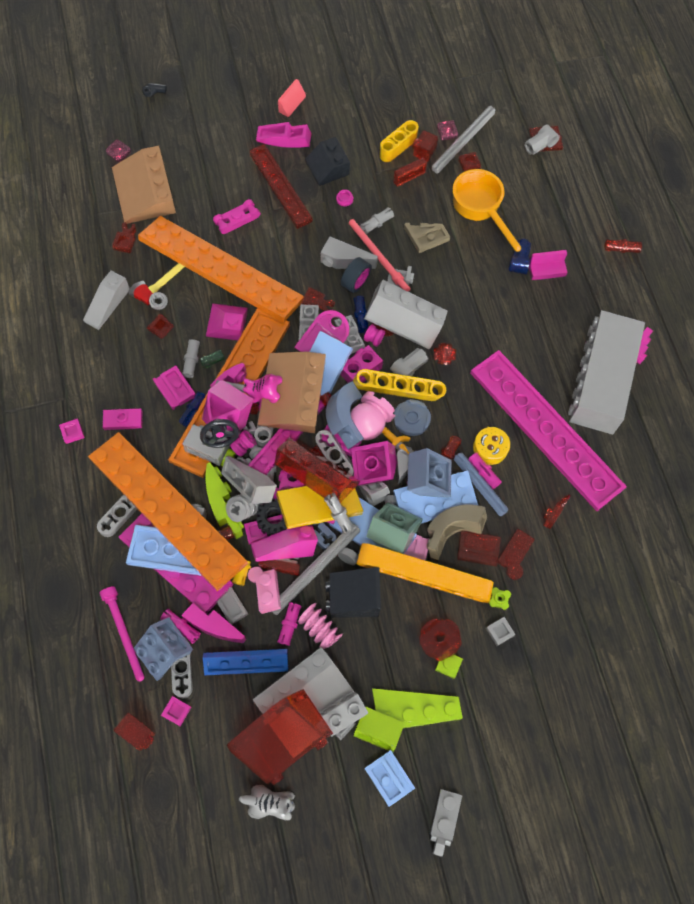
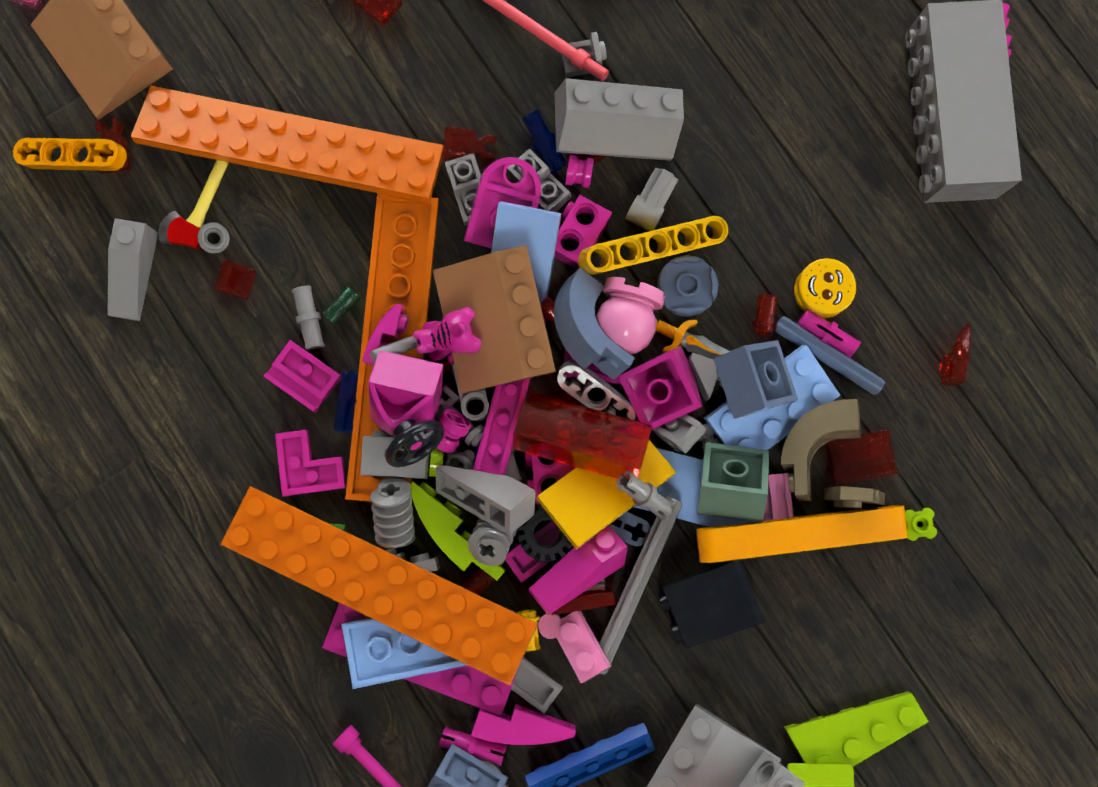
camera: 20 degrees left, 15 degrees up
dark pink plate [59,418,85,444] -> none
light grey beam [97,495,137,537] -> none
dark pink plate [103,408,143,430] -> none
dark pink slope [206,304,248,340] -> none
dark pink plate [213,199,261,234] -> none
dark pink pin [277,602,302,646] -> none
bright pink piece [298,603,343,649] -> none
light grey slope [321,237,378,269] -> none
light grey tile [338,547,358,565] -> none
black wheel [341,257,372,293] -> none
clear red plate [420,618,462,661] -> none
clear red gear [434,343,456,365] -> none
lime plate [435,650,463,679] -> none
dark pink plate [470,350,627,511] -> none
light grey plate [486,617,515,646] -> none
clear red hinge [497,529,535,580] -> none
none -> light orange beam [13,138,127,171]
none -> dark pink plate [275,430,347,497]
none -> light grey piece [370,477,416,548]
none -> dark tan wing [824,486,885,508]

